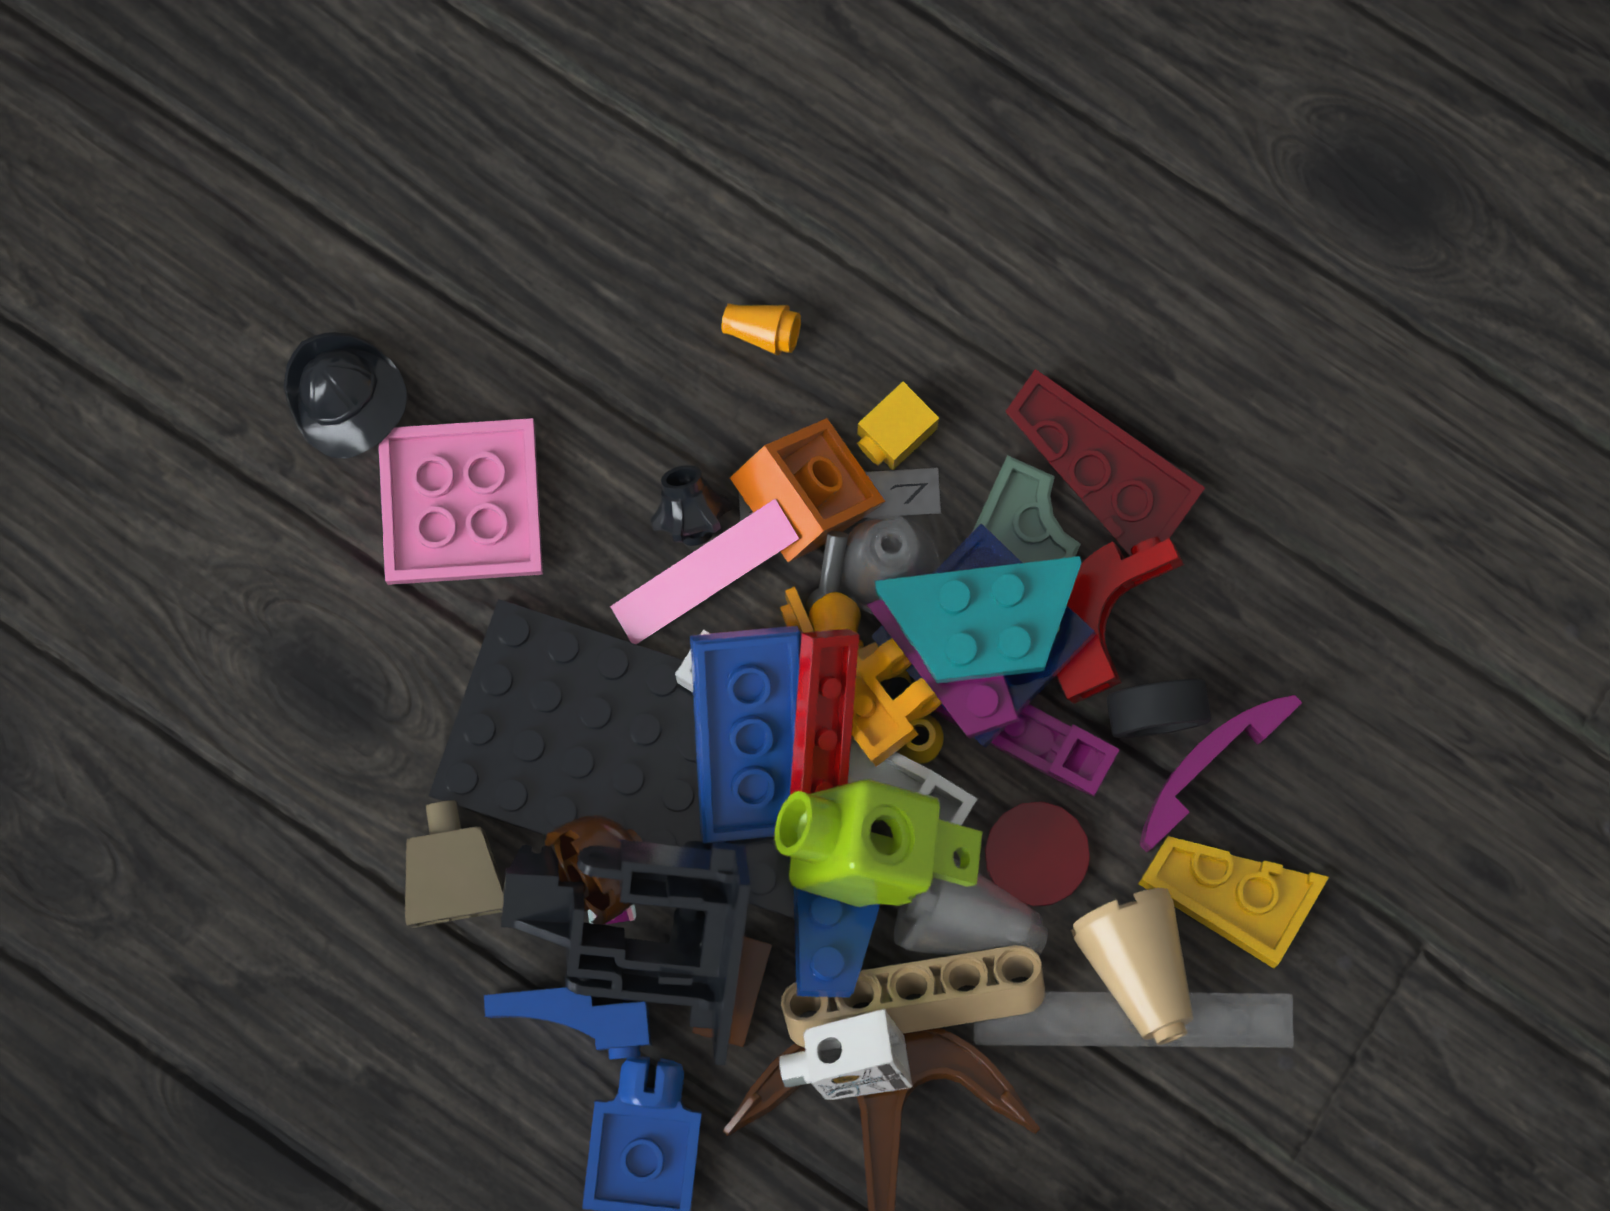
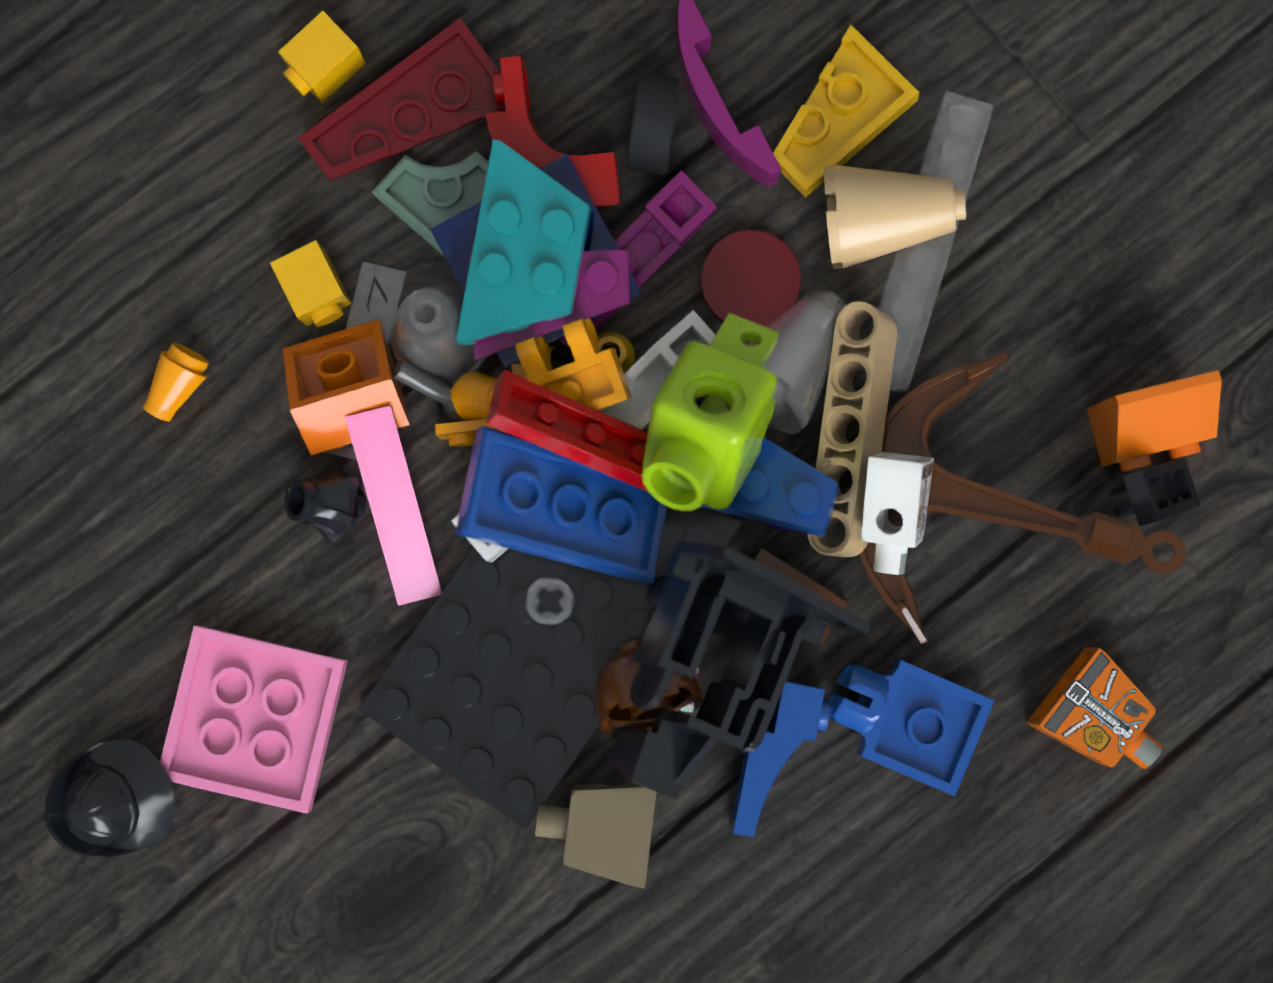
camera: 75 degrees left, 5 degrees up
none -> yellow brick [278,11,366,104]
none -> clear bush [526,578,575,625]

